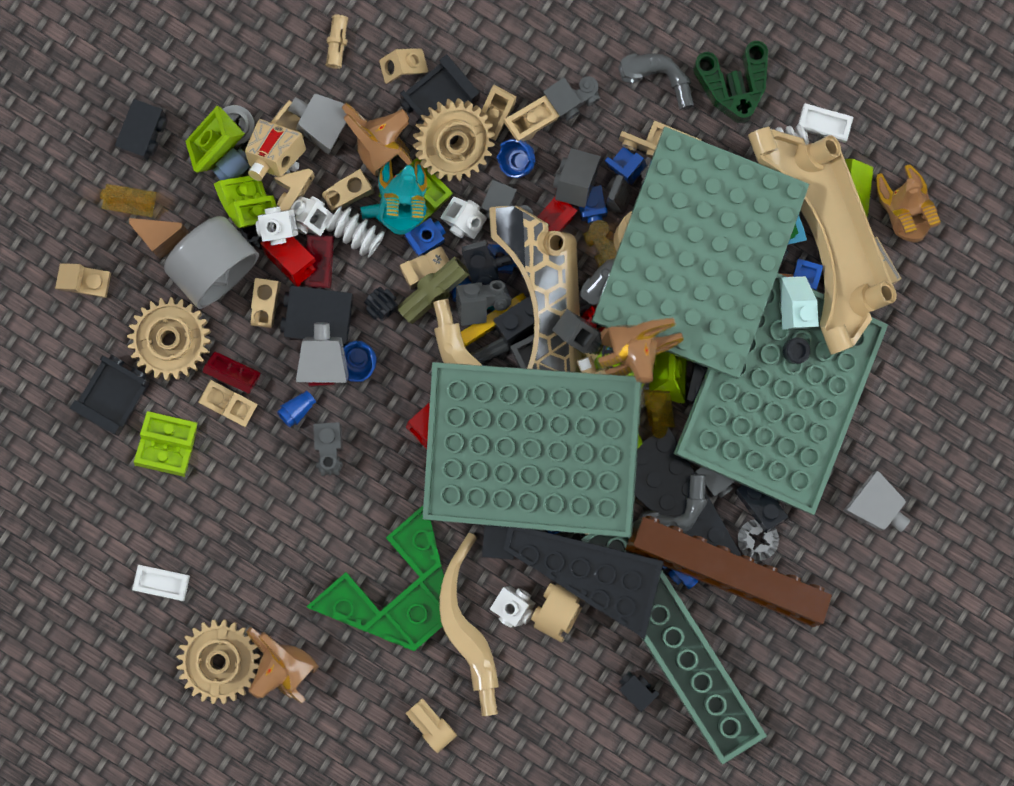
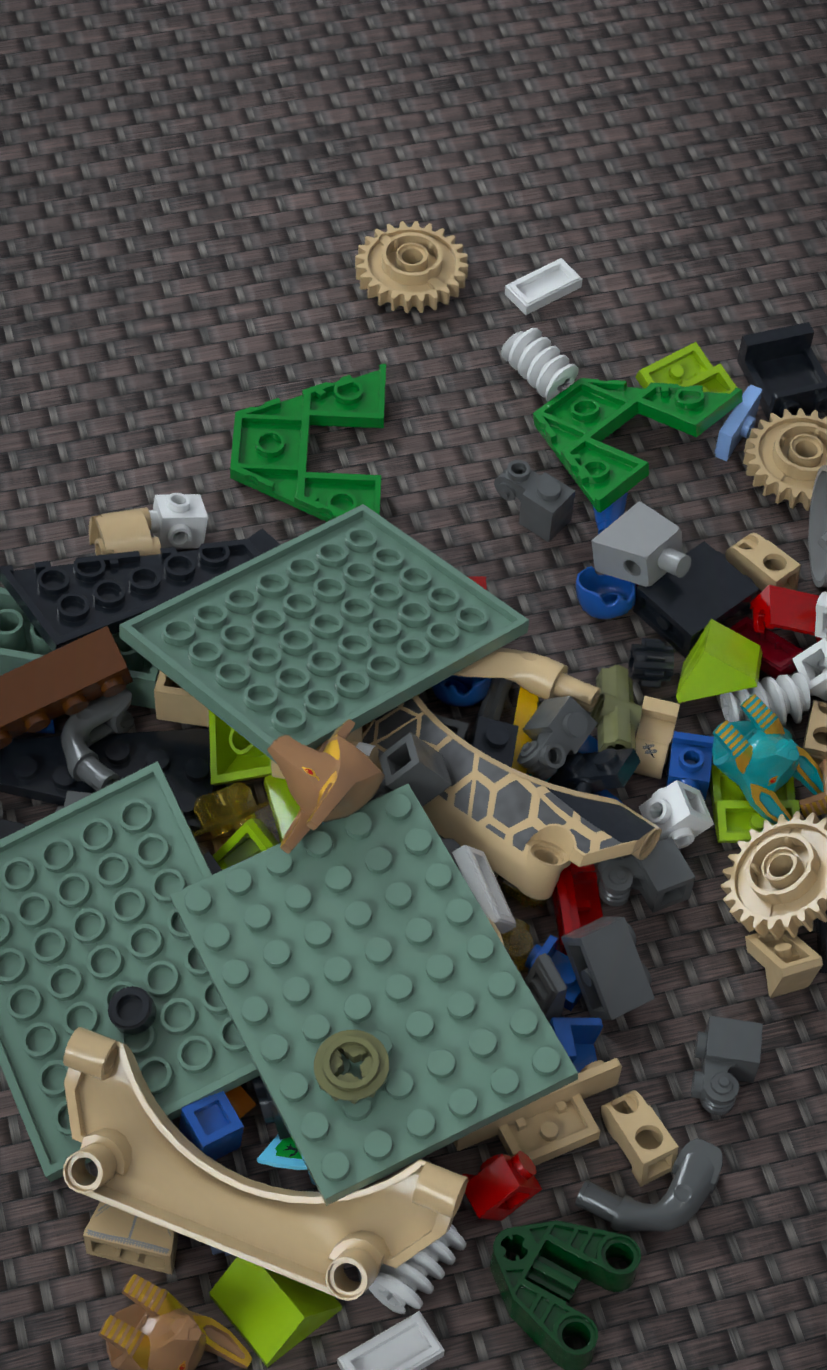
camera: 135 degrees right, 30 degrees down
tan slope [198,380,258,427] -> none
dark red plate [203,352,261,394] -> none
medium nougat piece [246,627,319,703] -> none
tan piece [406,698,457,753] -> none
tan animal [440,533,499,716] -> none
blue hair [496,139,536,179] -> none
tan slope [503,96,559,141] -> none
light aqua slope [779,276,819,330] -> none
none -> olive gear [314,1030,390,1104]
none -> white tile [452,845,516,934]
none -> red brick [462,1151,542,1221]
none -> white piece [501,328,579,402]
none -> green wing [533,378,743,513]
none -> tan leg [601,1090,679,1187]
none -> lime slope [676,619,762,703]
none -> light blue plate [714,385,763,462]

